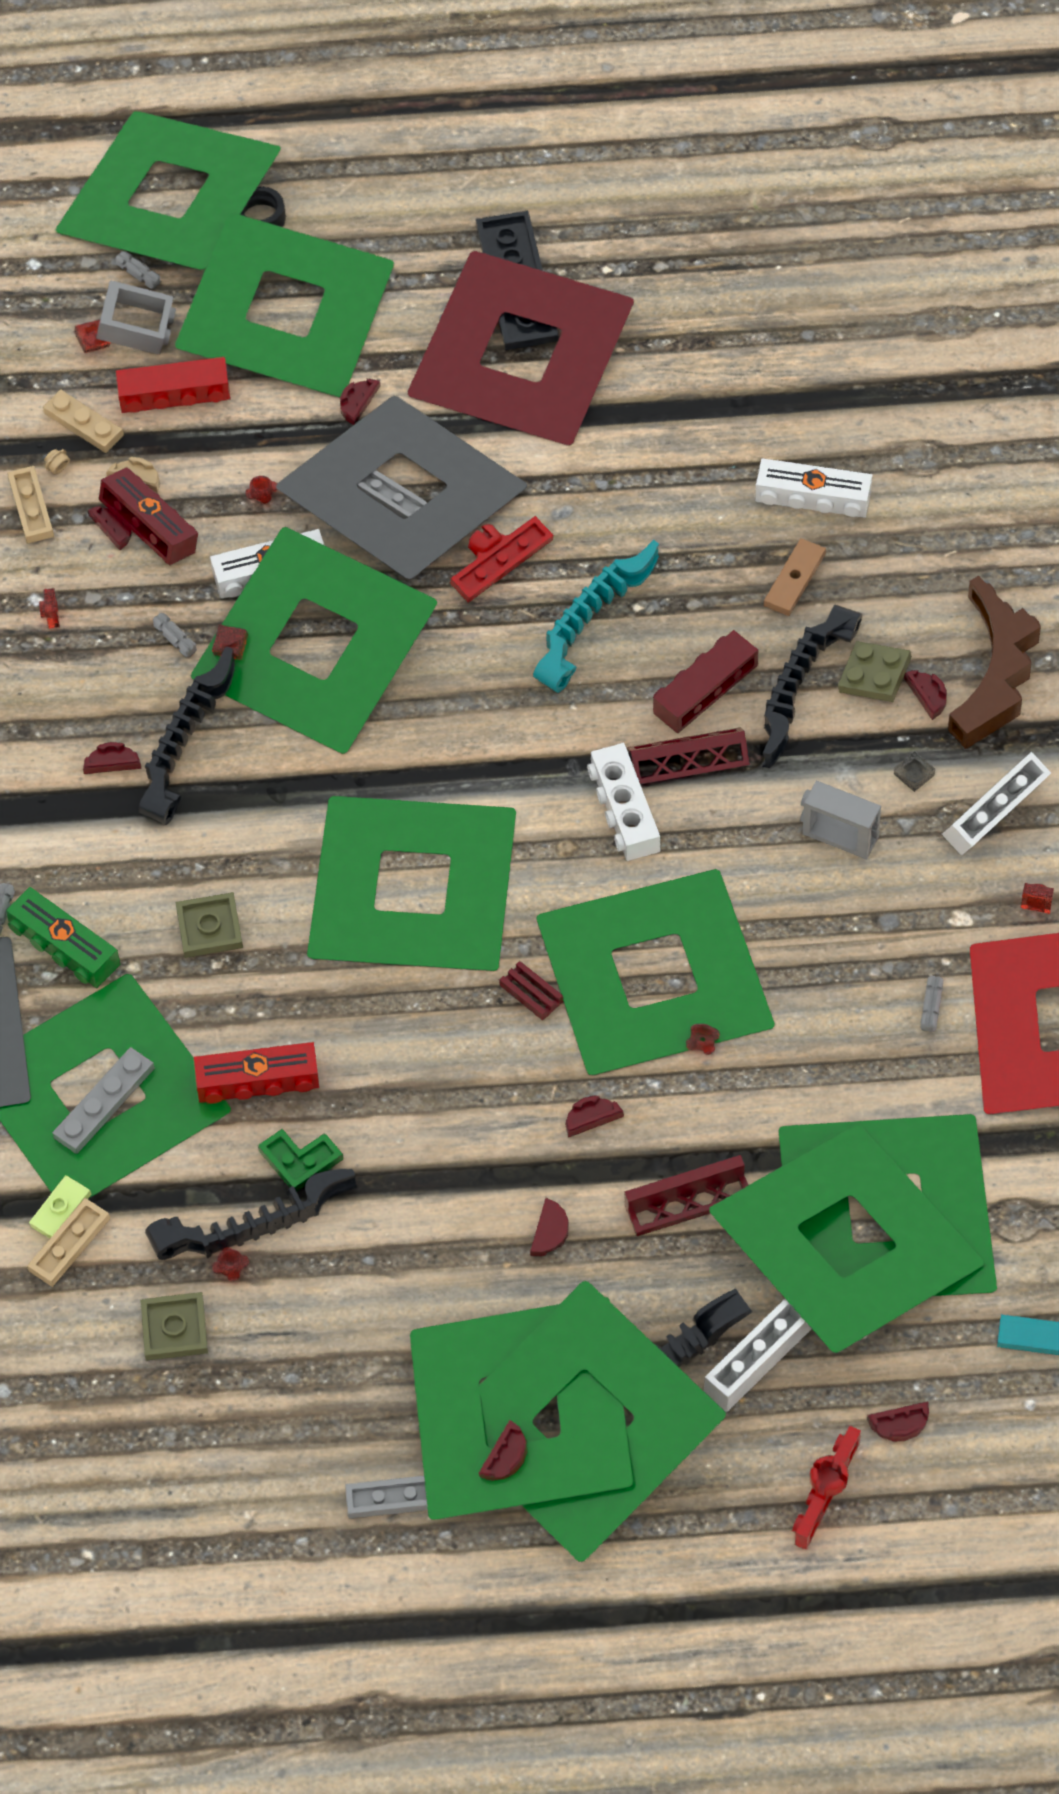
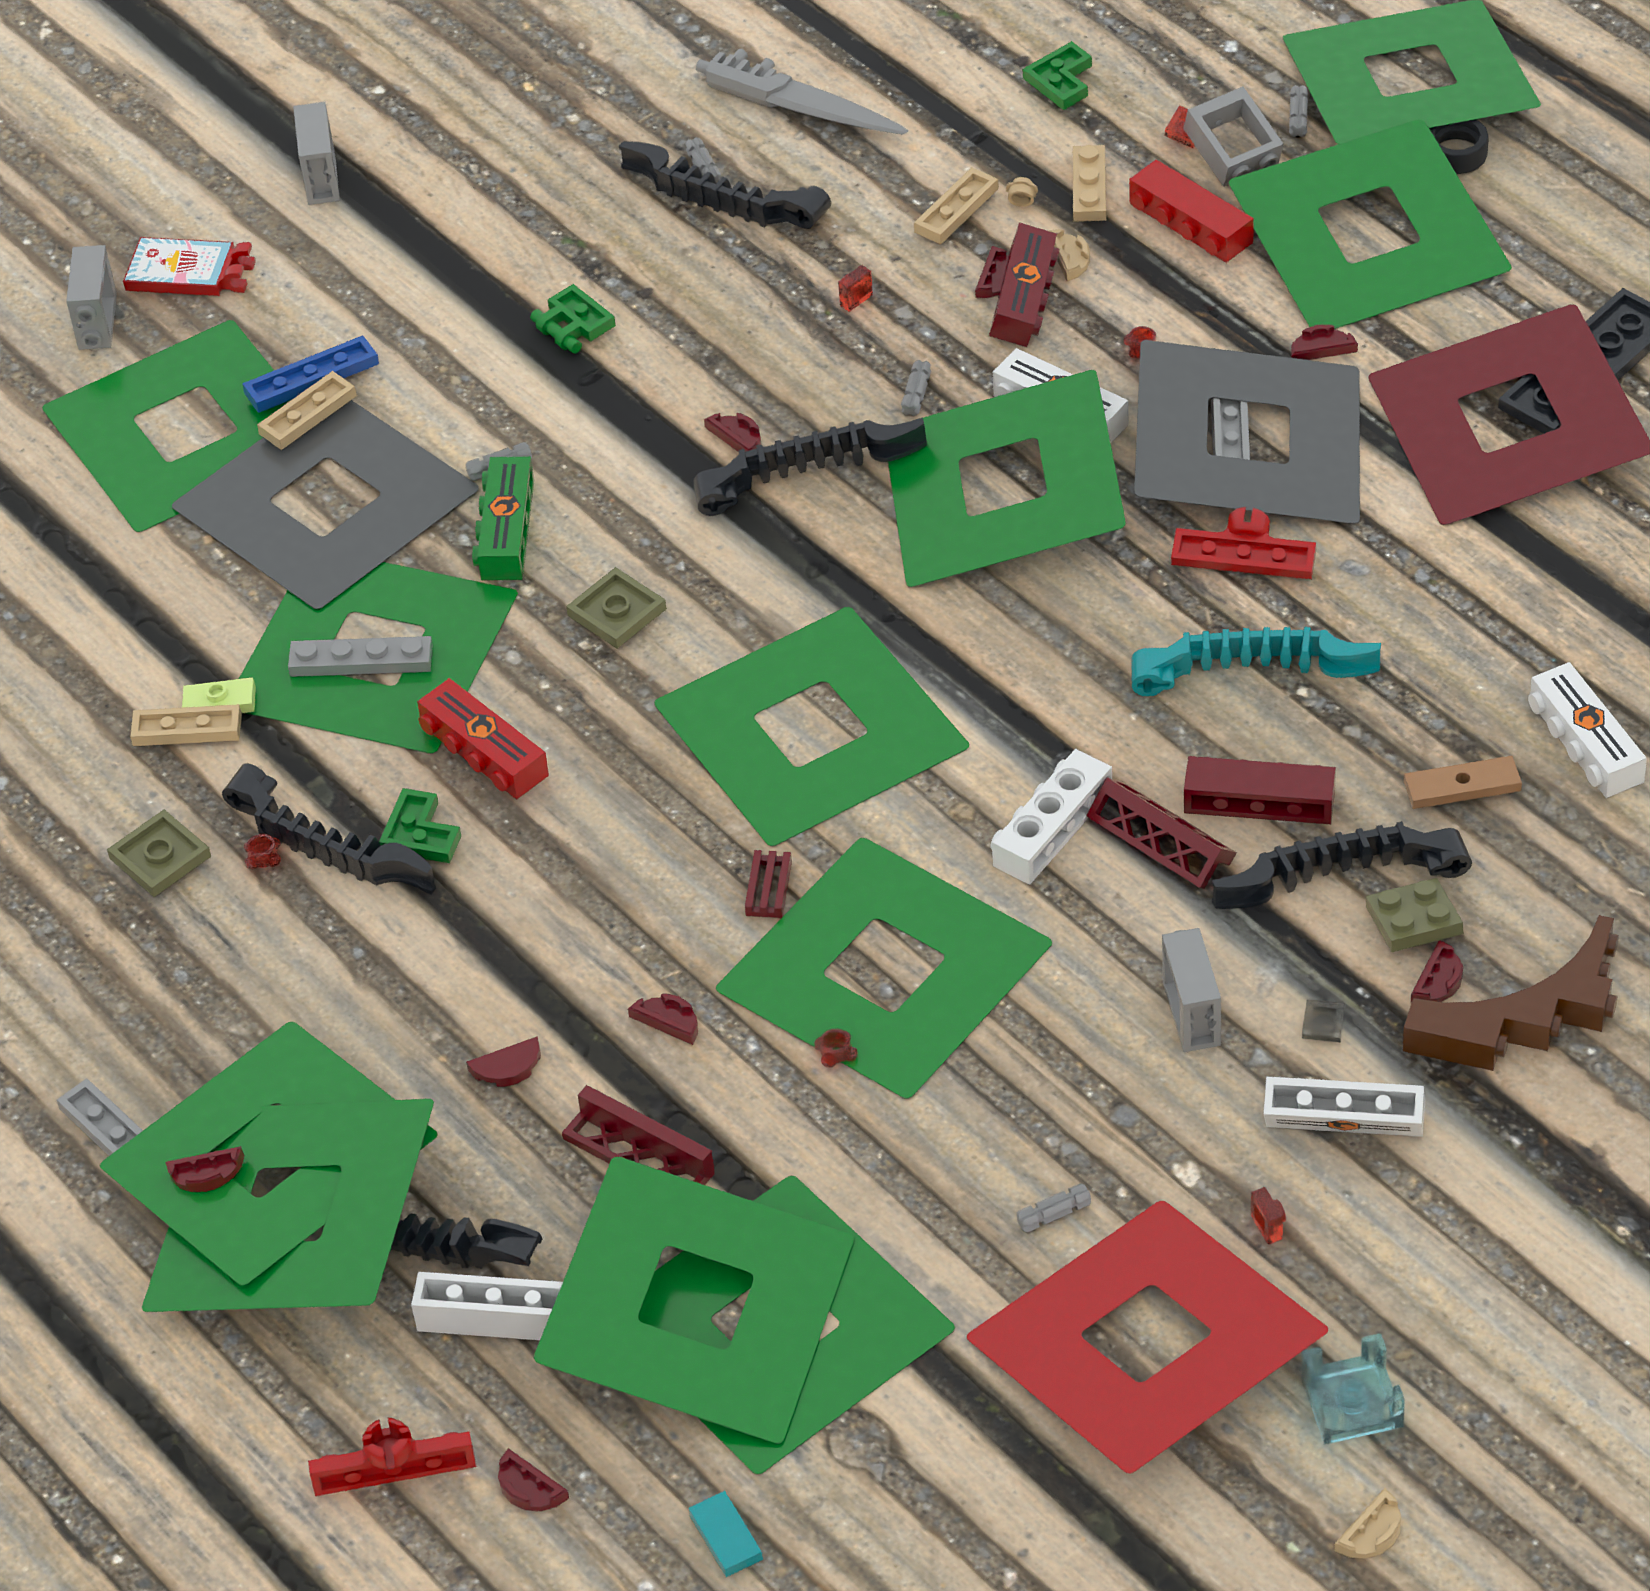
camera: 55 degrees right, 10 degrees down
clear red plate [212,625,248,660] -> none

